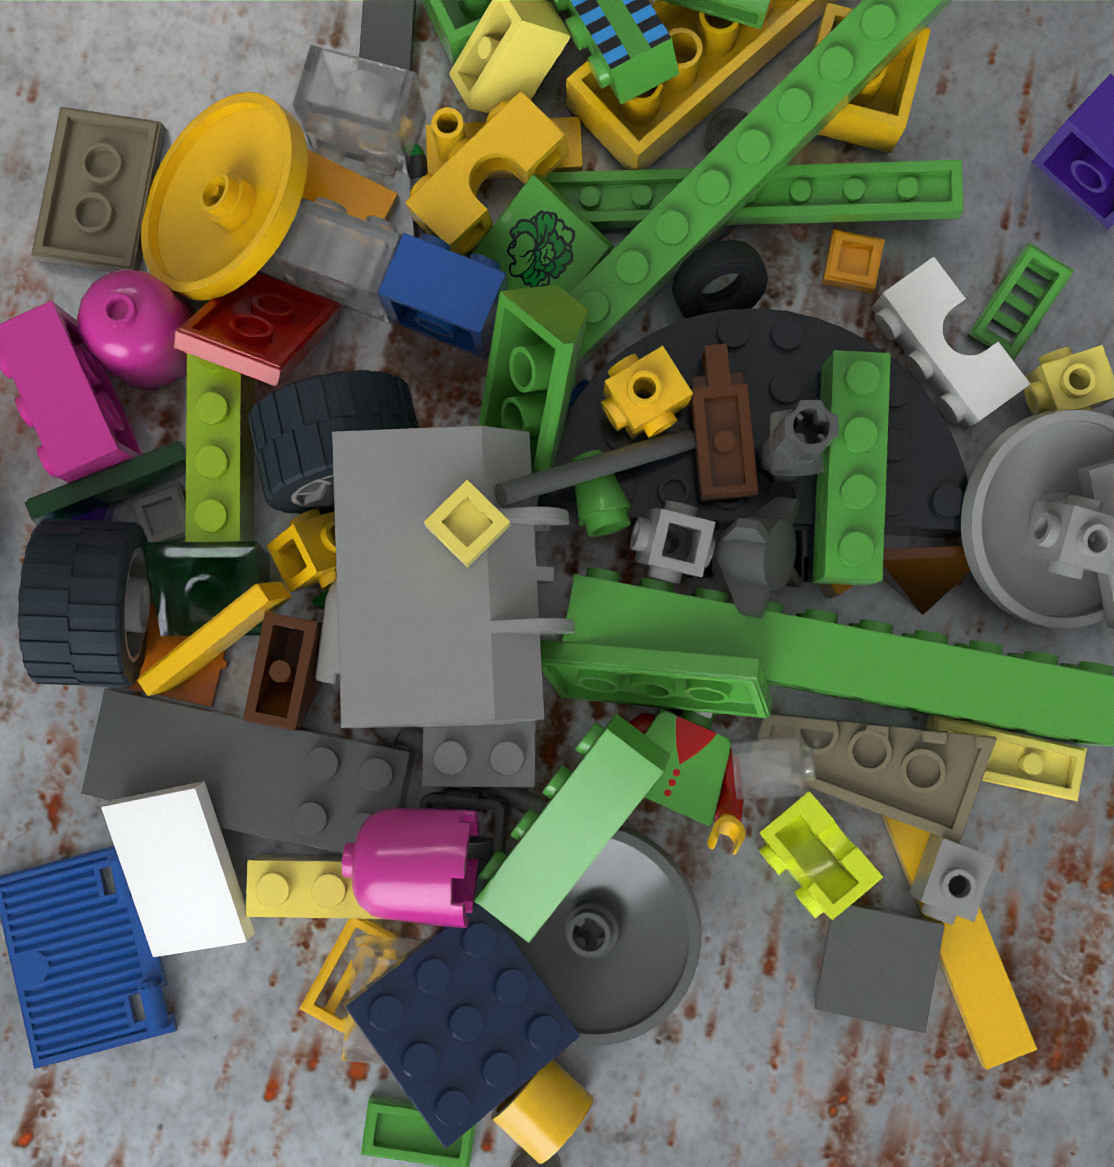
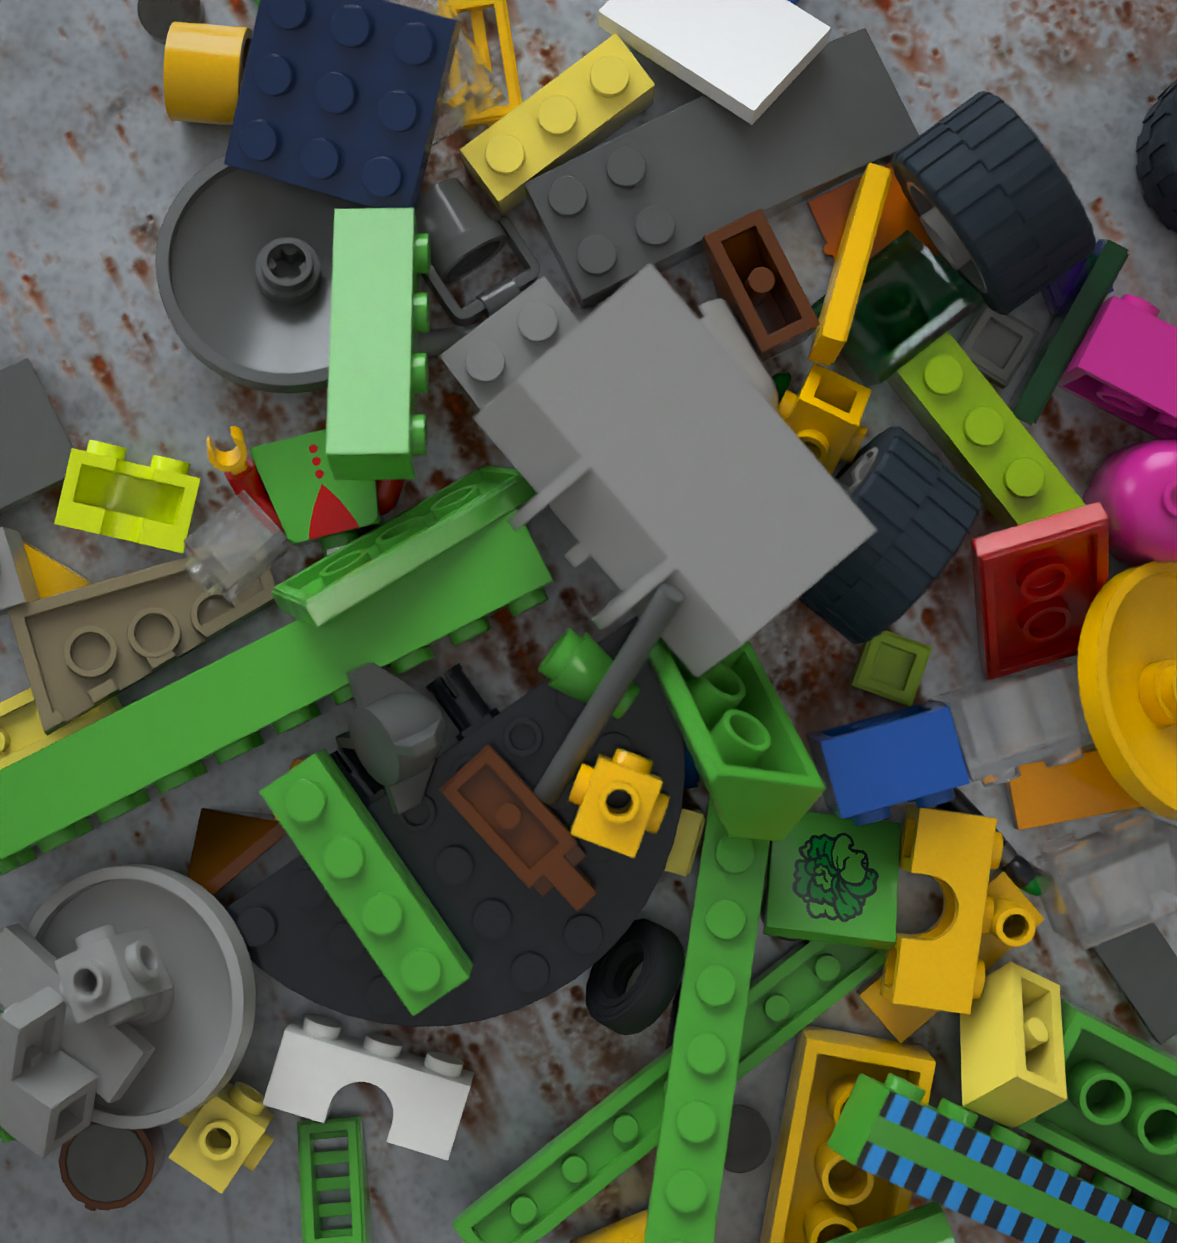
camera: 135 degrees right, 5 degrees up
dark pink cylinder [342,807,479,928] -> none
light yellow plate [424,480,510,568] -> none
light grey brick [630,500,716,584] -> none
dark grey piece [759,400,839,482] -> none
light orange tile [821,229,885,294] -> none
none -> light yellow tile [664,804,706,877]
none -> lime tile [849,631,933,707]

